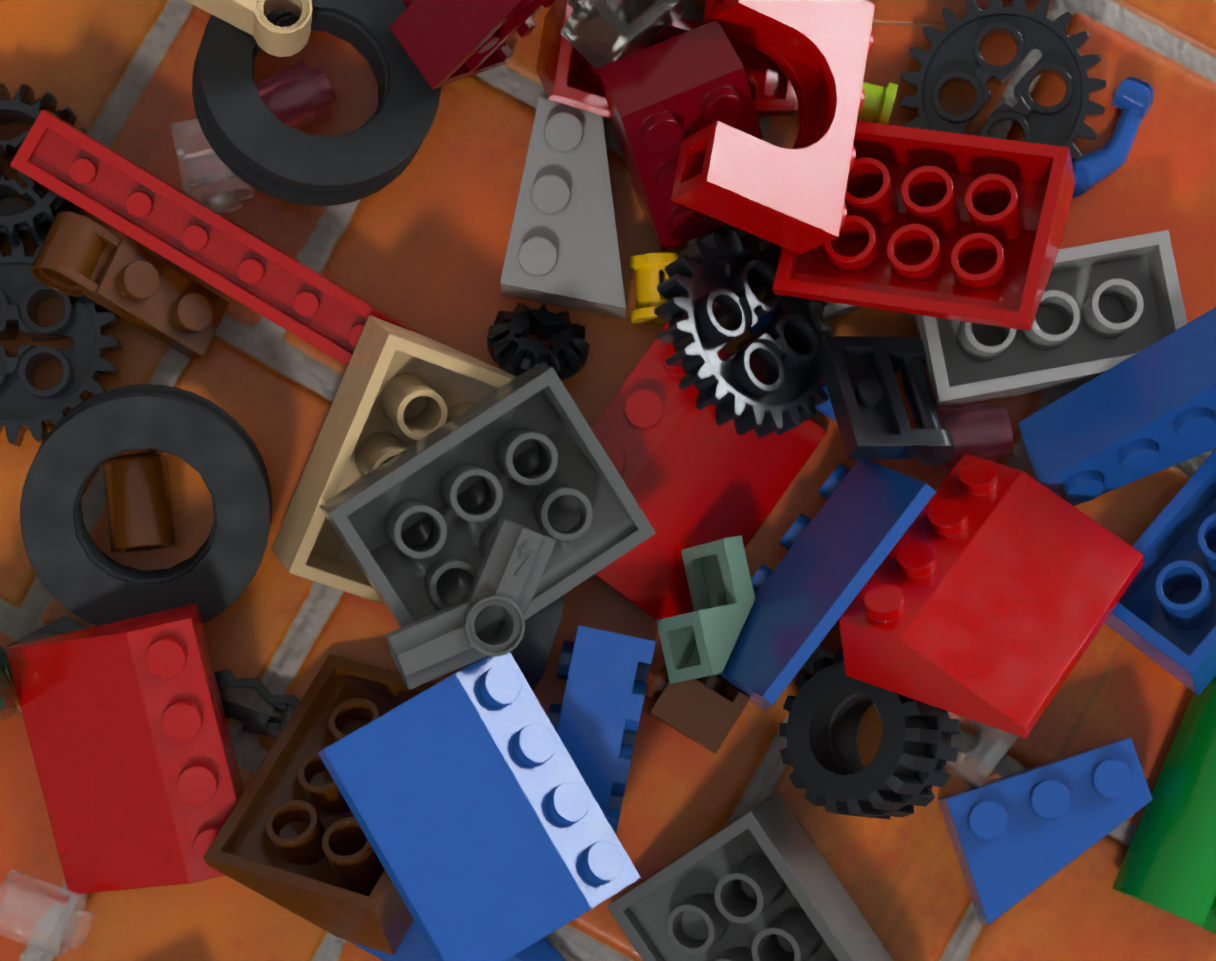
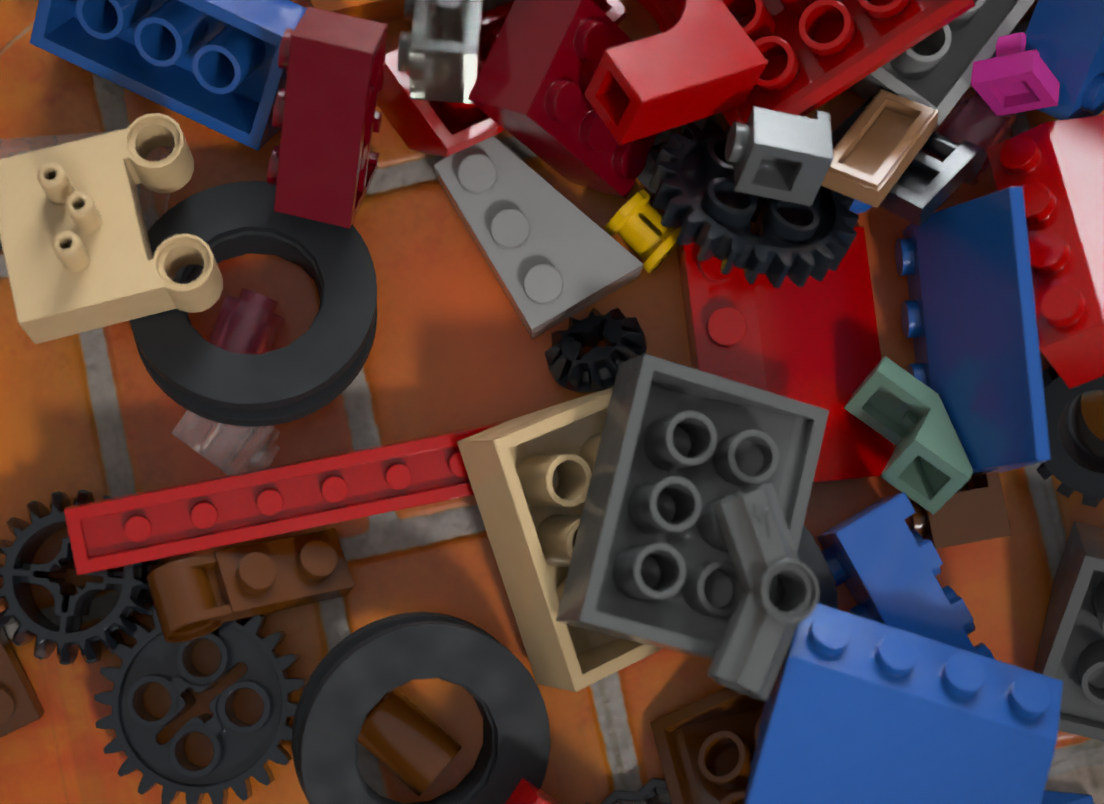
camera: 45 degrees left, 0 degrees up
none -> dark grey brick [725,106,833,206]
none -> medium nougat tile [821,89,939,208]
none -> dark pink tile [971,32,1060,116]

